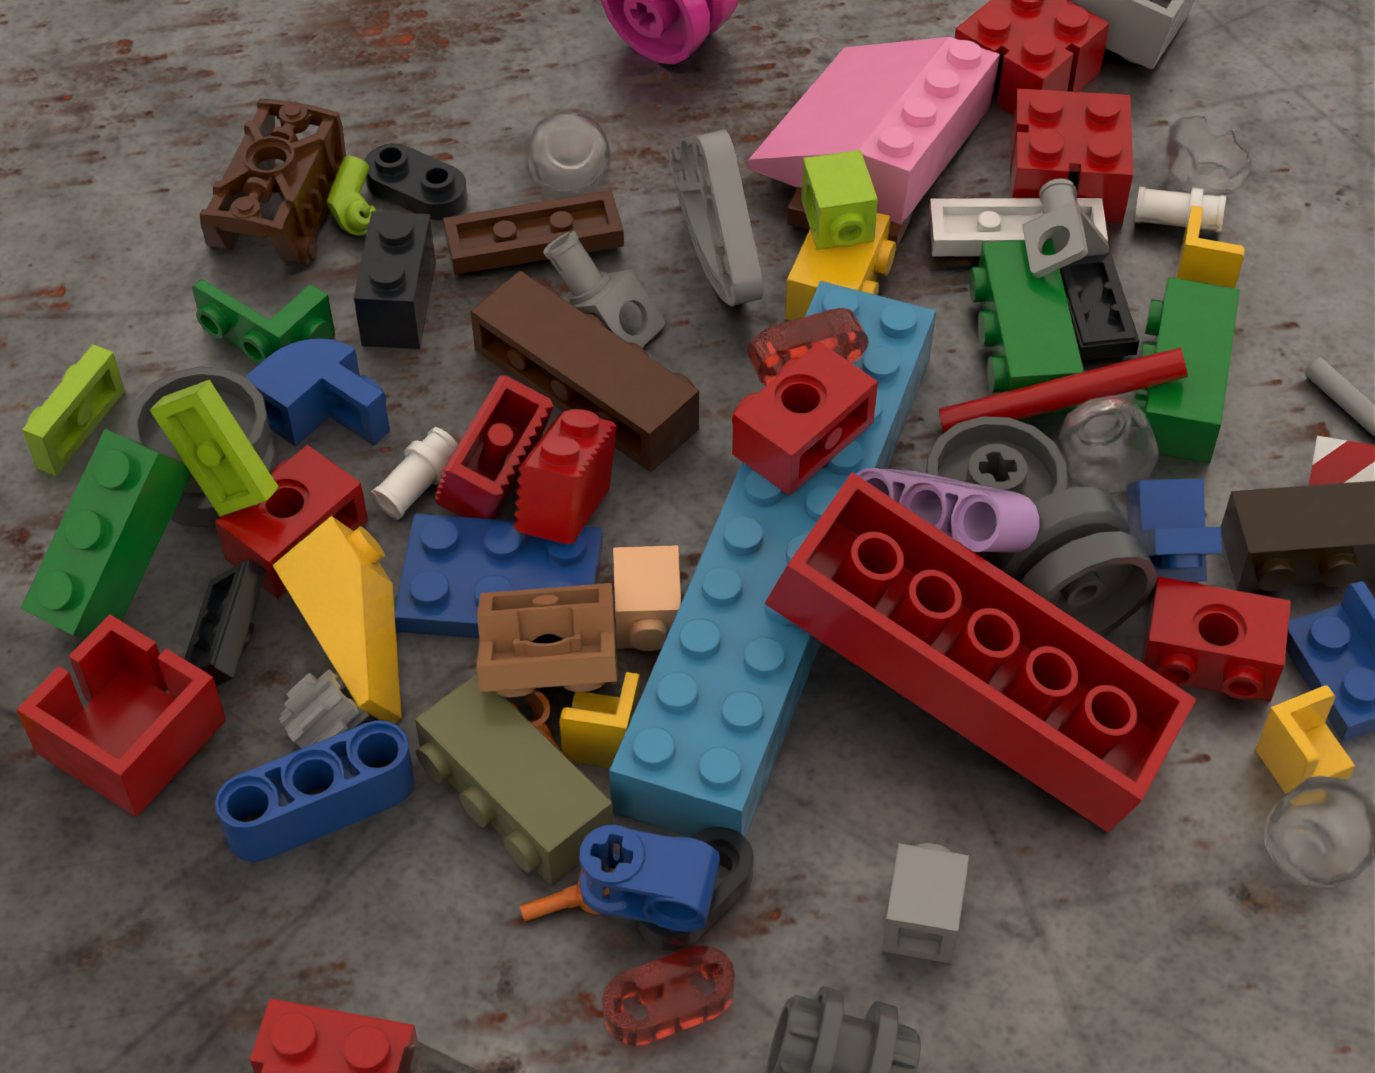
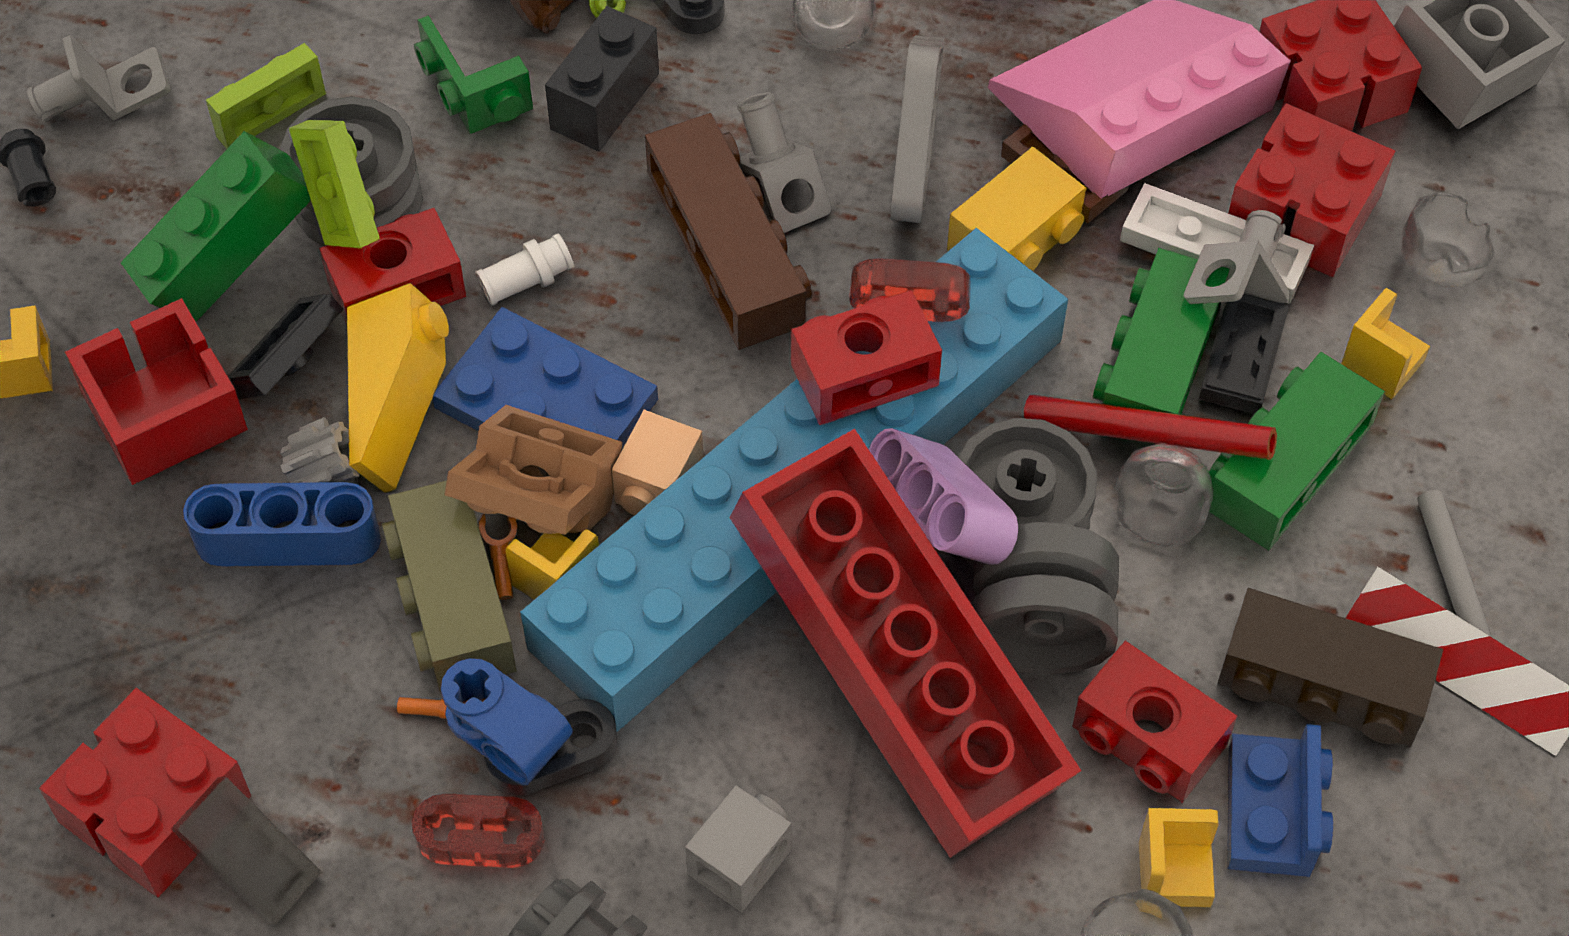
camera: 25 degrees right, 5 degrees up
blue brick [245,339,390,446] -> none
red brick [434,376,554,519] -> none
reddish brown plate [443,190,624,275] -> none
red brick [513,409,617,544] -> none
lime brick [801,150,878,250] -> none
blue brick [1127,479,1222,582] -> none
white pin [1135,187,1226,232] -> none

